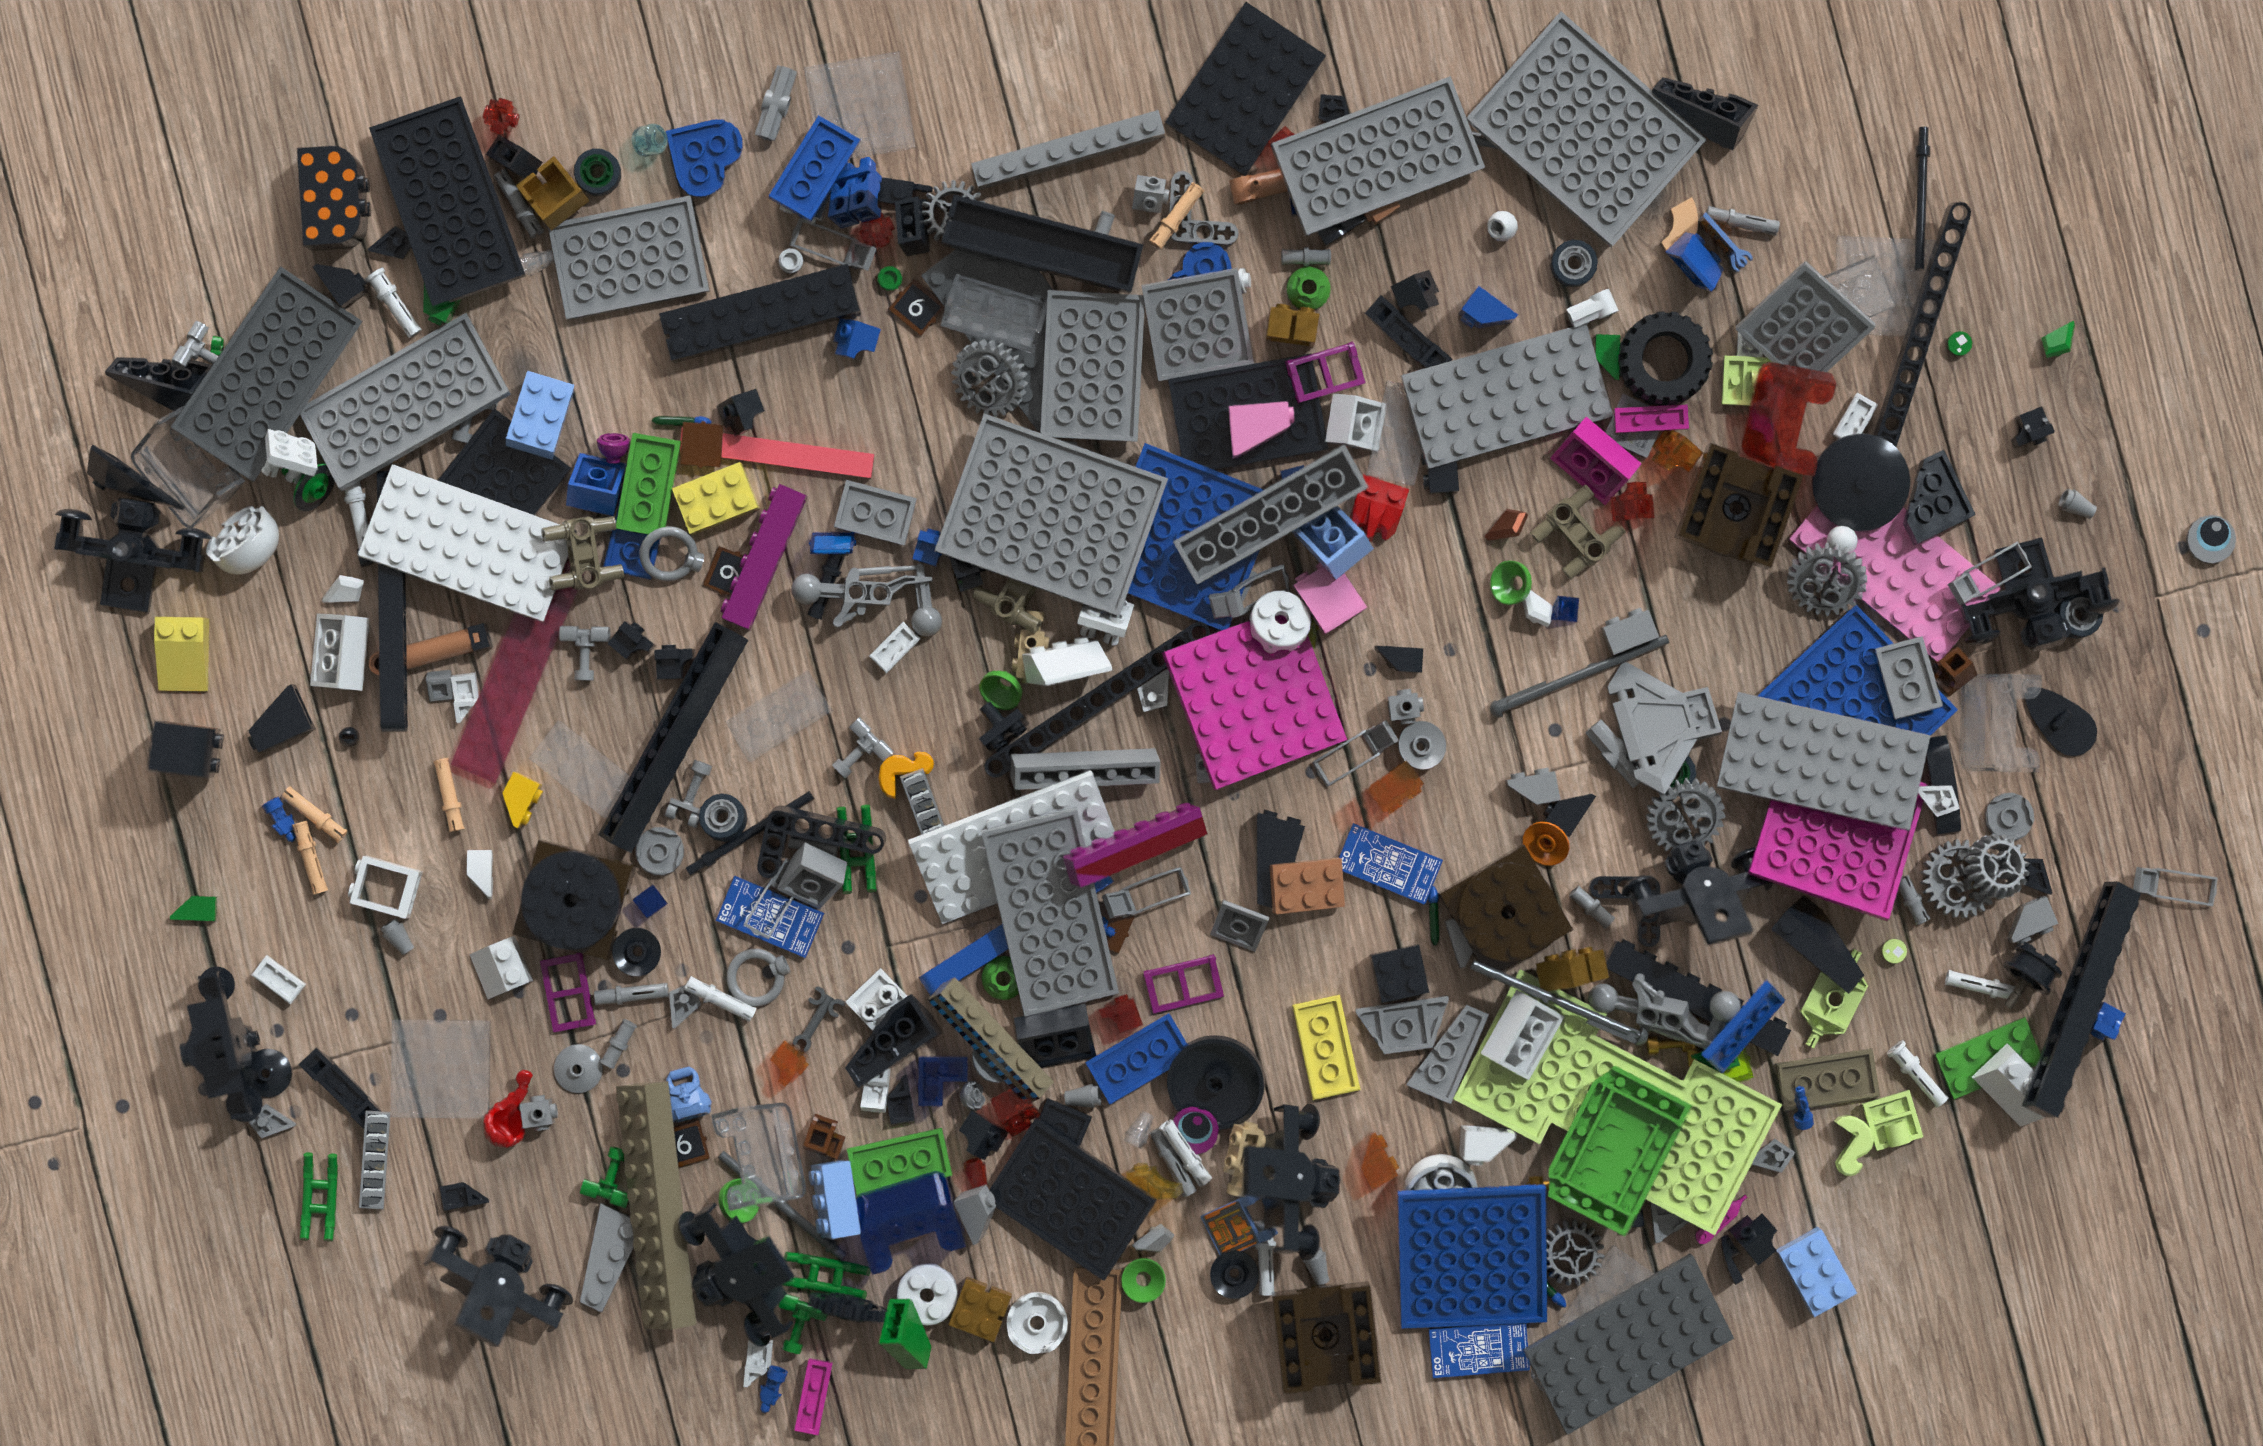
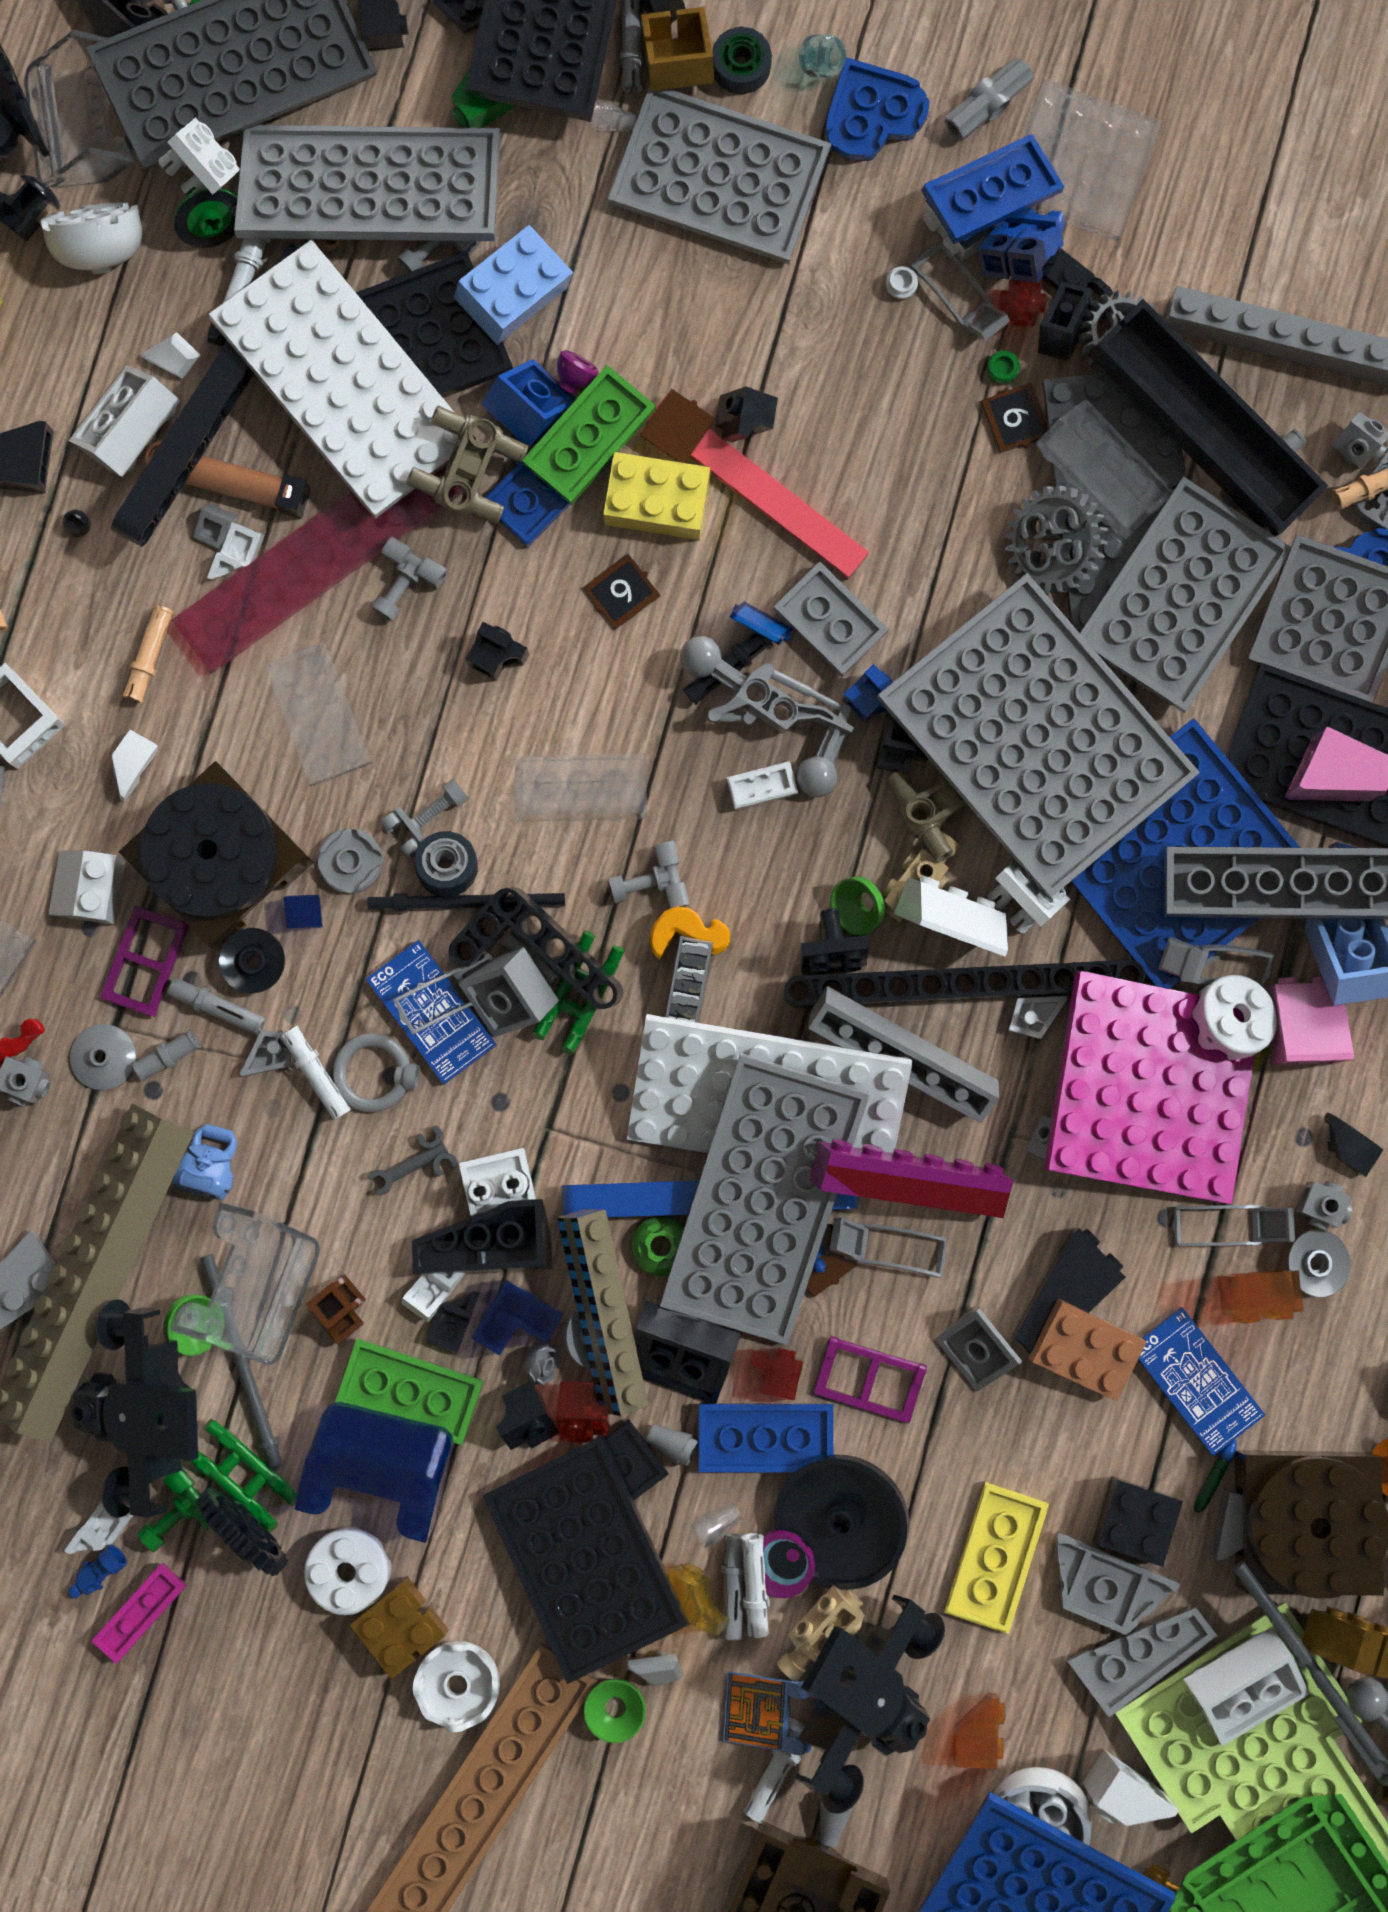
camera: 30 degrees right, 5 degrees down
white pin [365,268,422,338] -> none
yellow slope [502,772,543,828] -> none
green bar [579,1146,629,1208] -> none
black brick [598,622,748,853] -> none
black brick [607,621,656,660] -> none
light grey piece [639,527,704,581] -> none
dark green piece [651,416,712,426] -> none
black piece [659,264,861,363] -> none
piece [674,1119,710,1167] -> none
magenta brick [720,484,808,630] -> none
clear orange brick [770,1039,809,1087] -> none
light blue brick [808,1160,861,1239] -> none
blue brick [833,319,881,358] -> none
green slope [879,1299,932,1369] -> none
light grey slope [953,1185,996,1245] -> none
clear red cone [962,1157,989,1189] -> none
black dish [1210,1250,1259,1299] -> none

